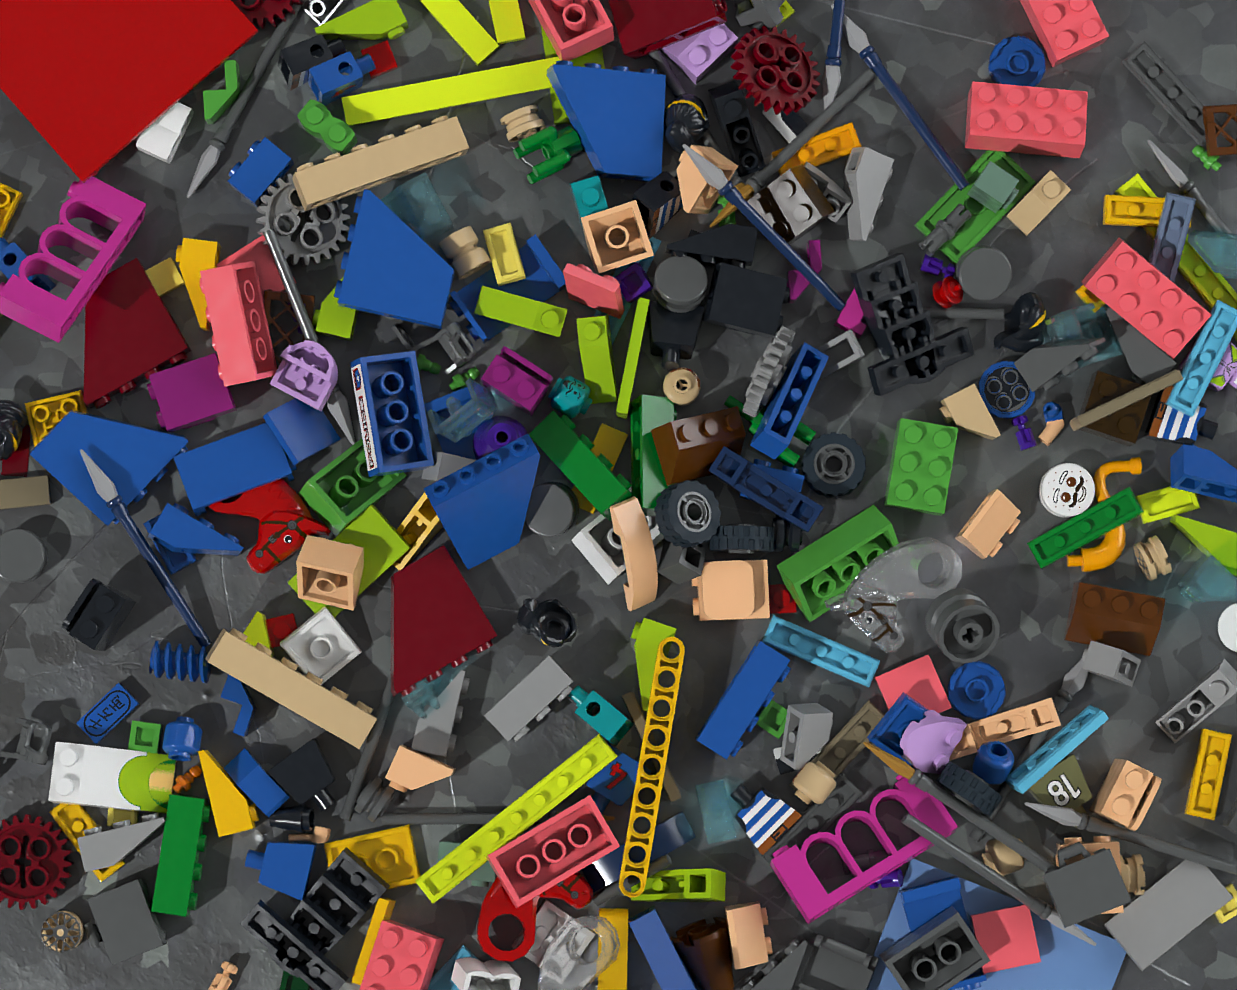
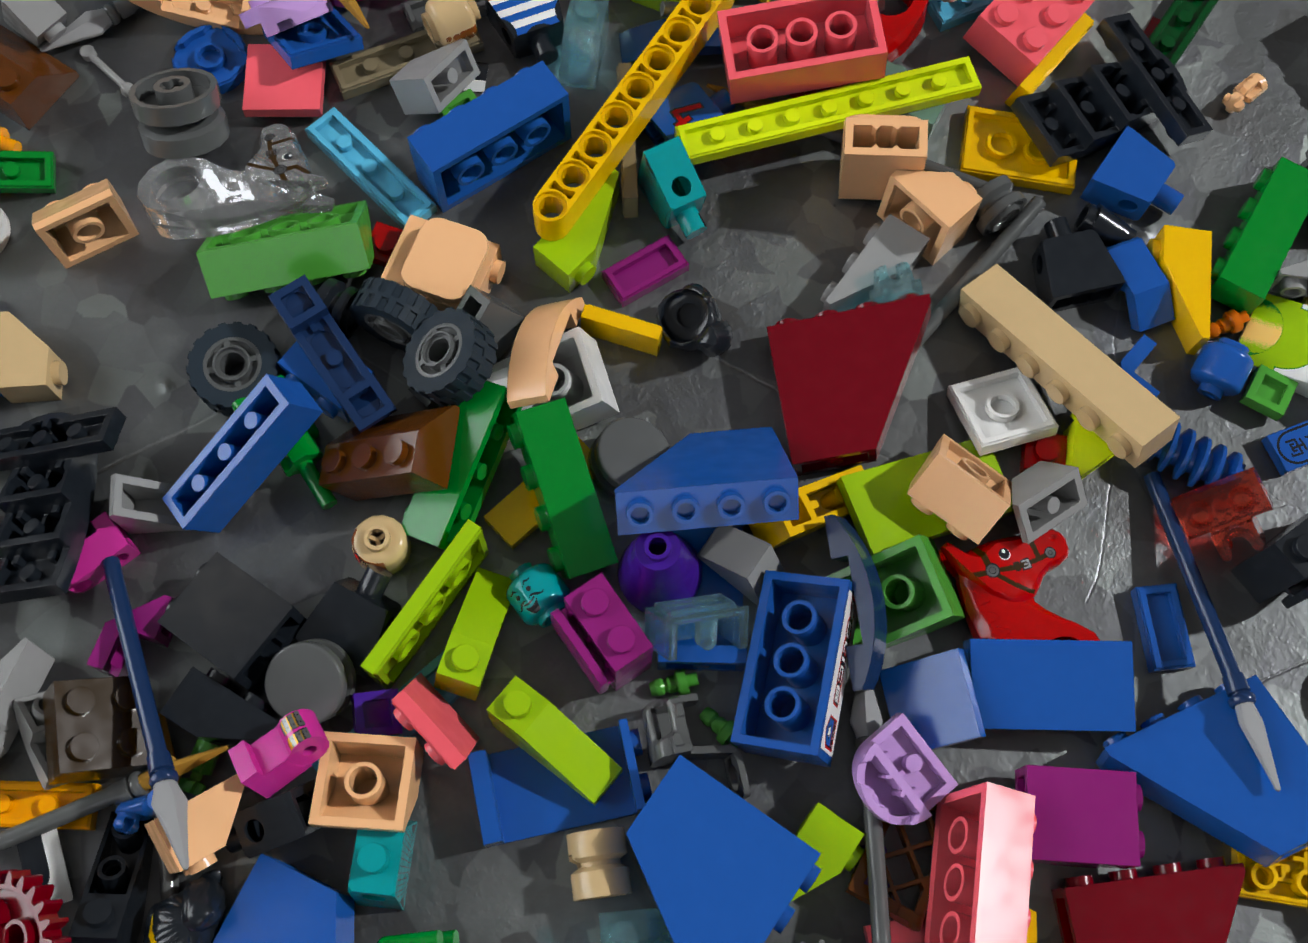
camera: 155 degrees left, 15 degrees down
blue slope [147,503,244,556] -> none
light nougat hand [288,826,331,843] -> none
light yellow tile [483,223,526,286] -> none
light grey brick [484,656,574,742] -> none
light grey gear [742,326,795,417] -> none
bright green brick [884,418,958,516] -> none
none -> light grey hinge [79,45,133,97]
none -> blue arm [113,790,157,834]
none -> dark pink leg [228,709,329,799]
none -> yellow tile [581,304,663,356]
none -> magenta tile [601,235,689,308]
none -> dark blue slope [824,514,887,691]
none -> light nougat brick [838,114,928,200]
none -> light grey slope [1012,461,1088,544]
none -> clear red plate [1171,467,1273,561]

